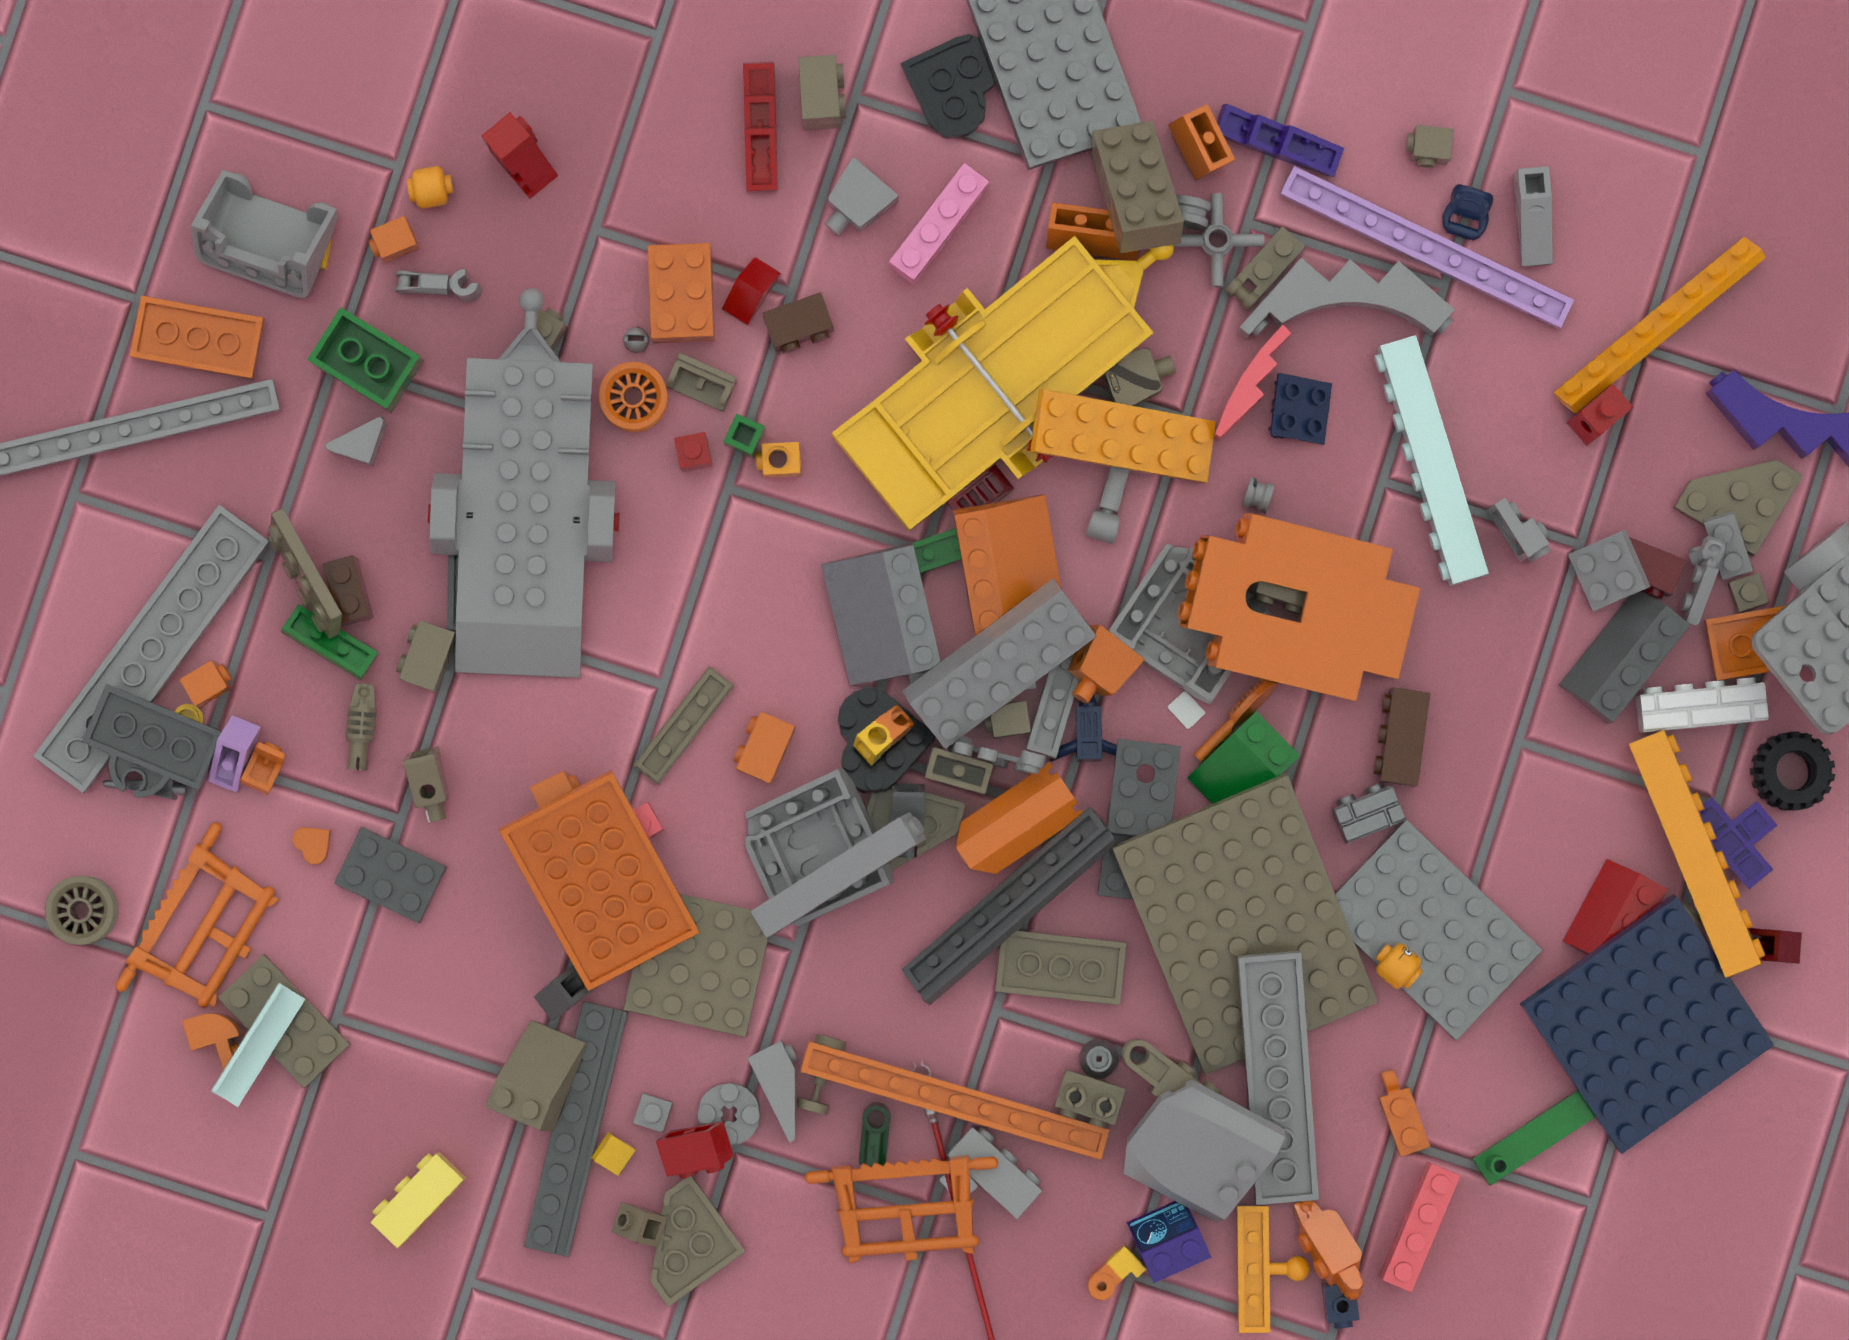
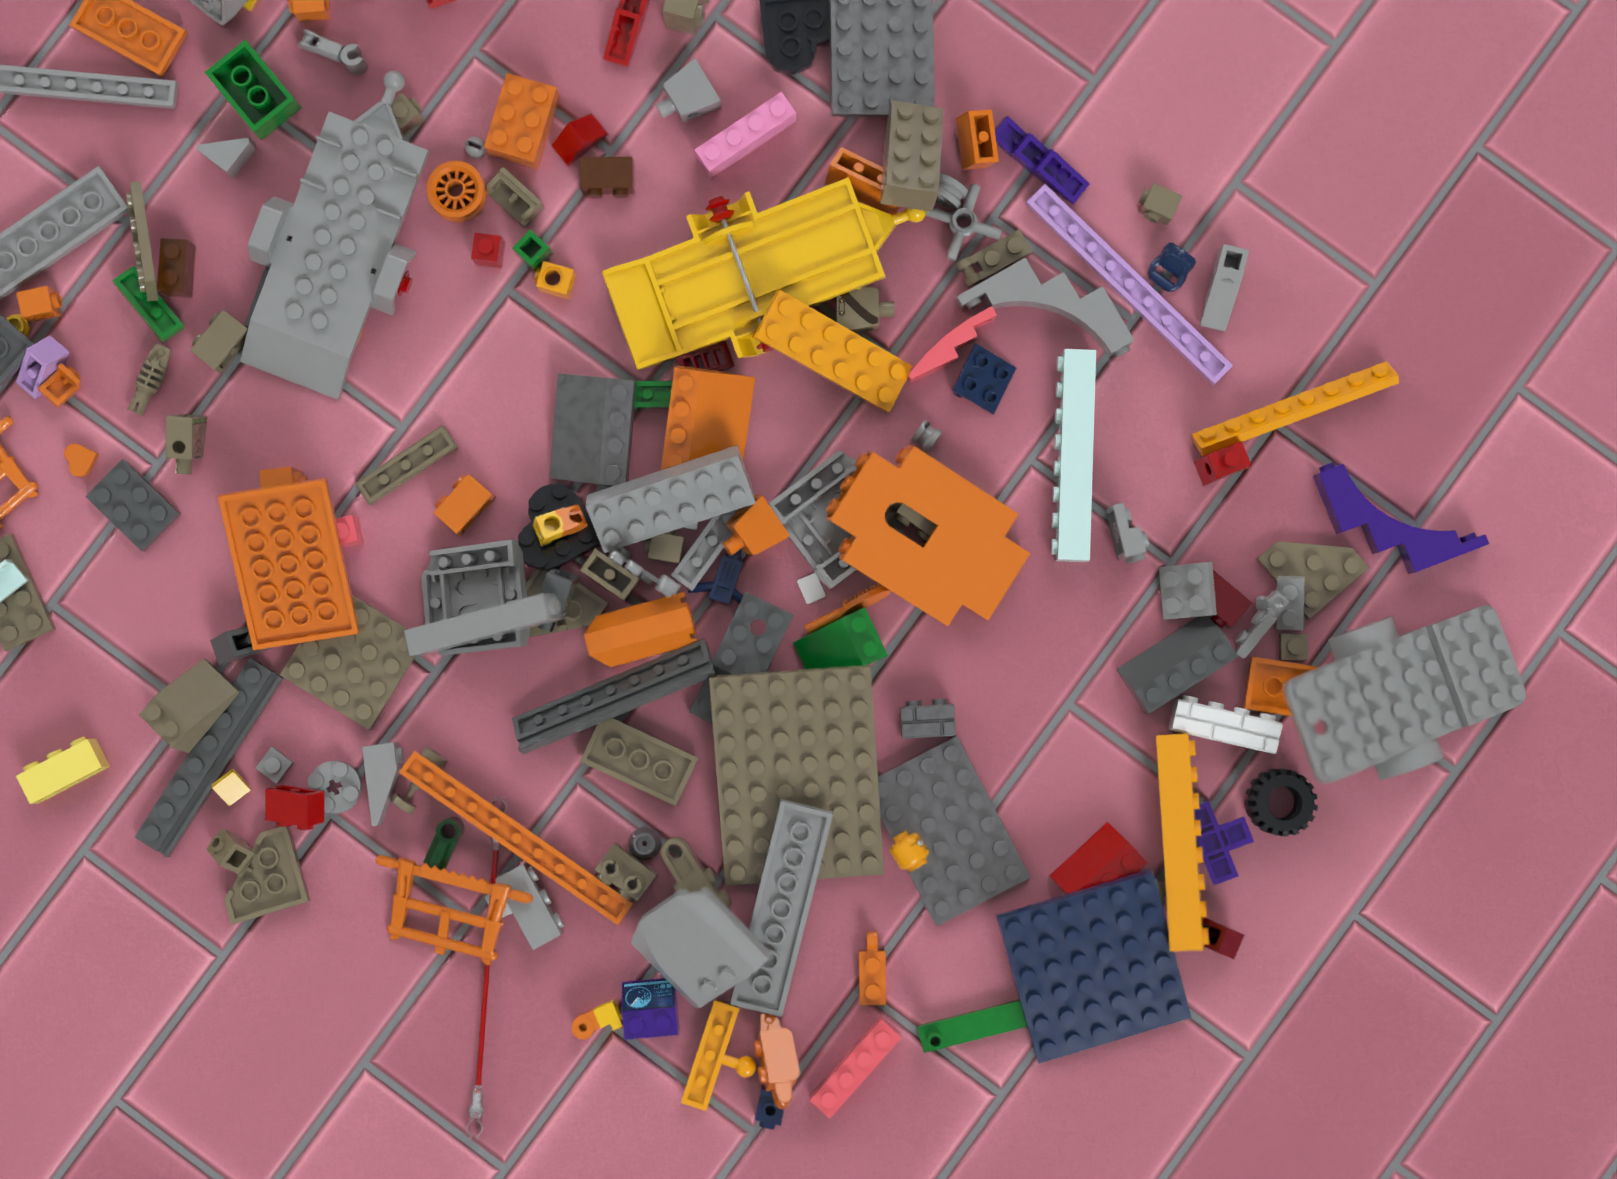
camera: 20 degrees right, 0 degrees up
light grey piece [1086,467,1129,544] -> none
reddish brown brick [1373,687,1430,787] -> none

